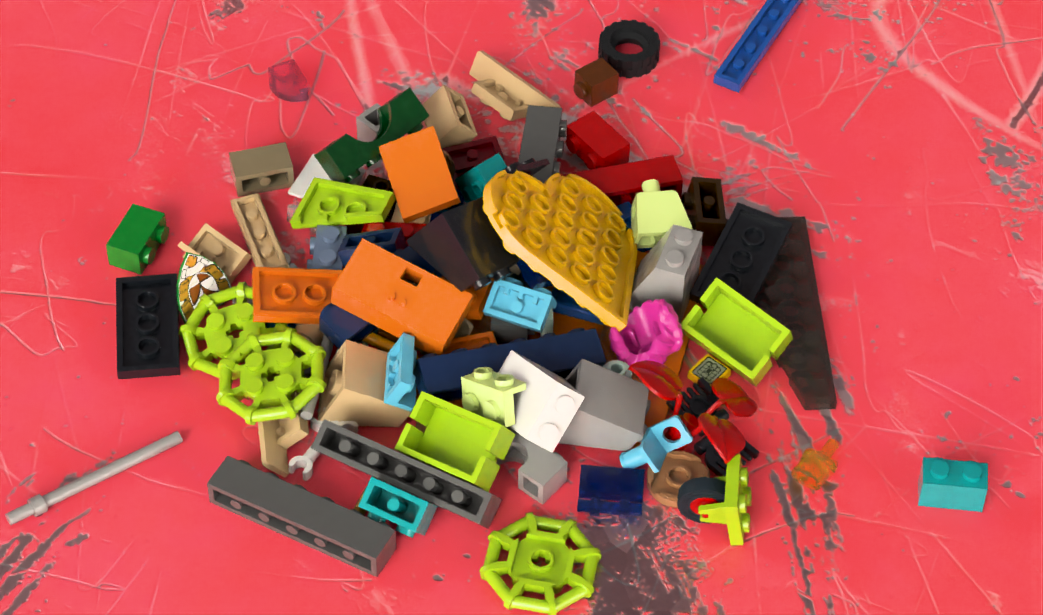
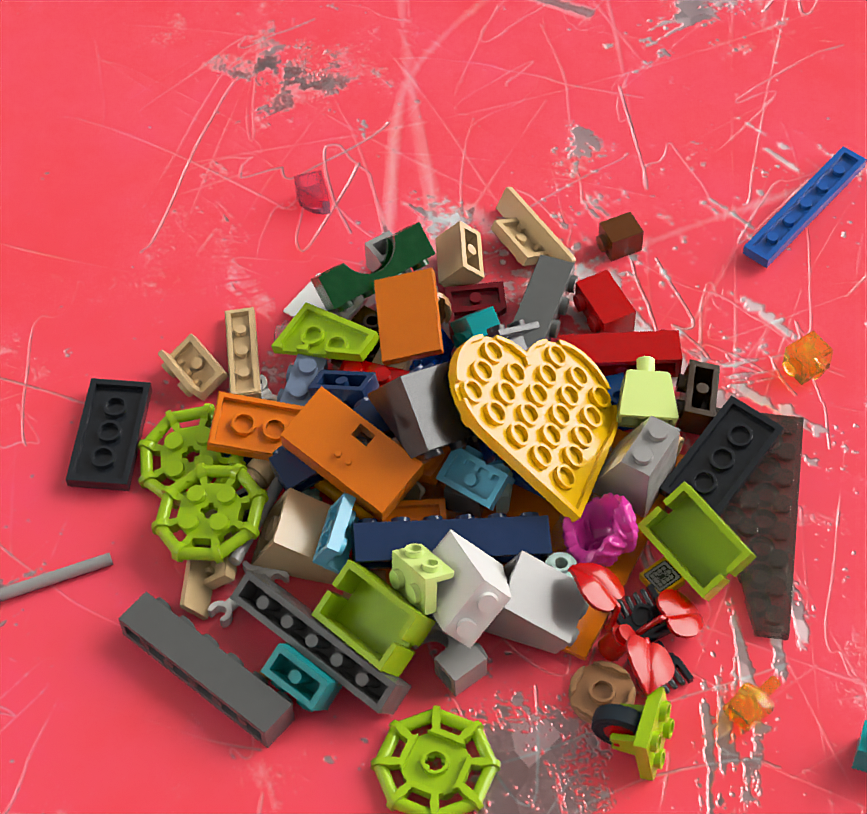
camera: 15 degrees right, 5 degrees up
green brick [106,204,169,274] -> none
shield [177,252,232,324] -> none
dark tan brick [229,142,294,197] -> none
clear blue plate [577,465,645,519] -> none
black tyre [598,20,660,78] -> none
medium azure bracket [619,415,693,473] -> none
none -> clear yellow brick [782,330,834,385]

